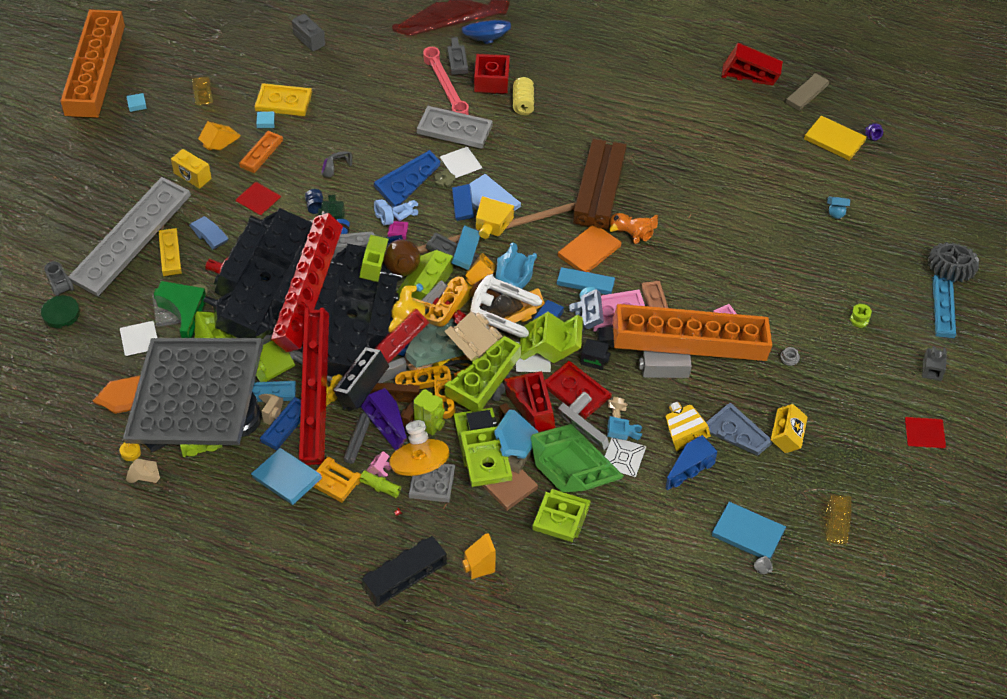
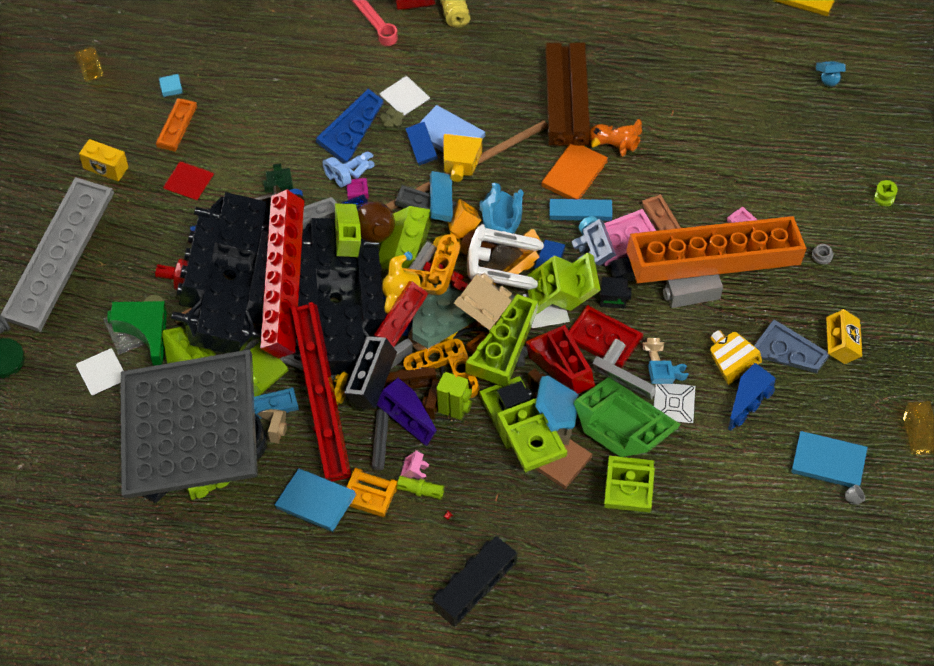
camera: 10 degrees left, 5 degrees up
orange tile [93,375,141,414] -> none
yellow tile [120,442,141,461] -> none
tan plate [126,459,160,483] -> none
medium azure tile [127,93,147,112] -> none
yellow plate [159,228,182,276] -> none
medium blue slope [189,216,228,250] -> none
light orange slope [198,121,241,150] -> none
yellow tile [255,83,312,116] -> none
blue tile [260,397,301,451] -> none
dark blue wheel [305,189,325,214] -> none
dark grey piece [321,151,352,178] -> none
light orange piece [390,439,450,476] -> none
white wheel [406,420,428,444] -> none
light grey tile [409,464,455,503] -> none
light grey plate [417,106,493,149] -> none
light orange slope [462,533,496,579] -> none

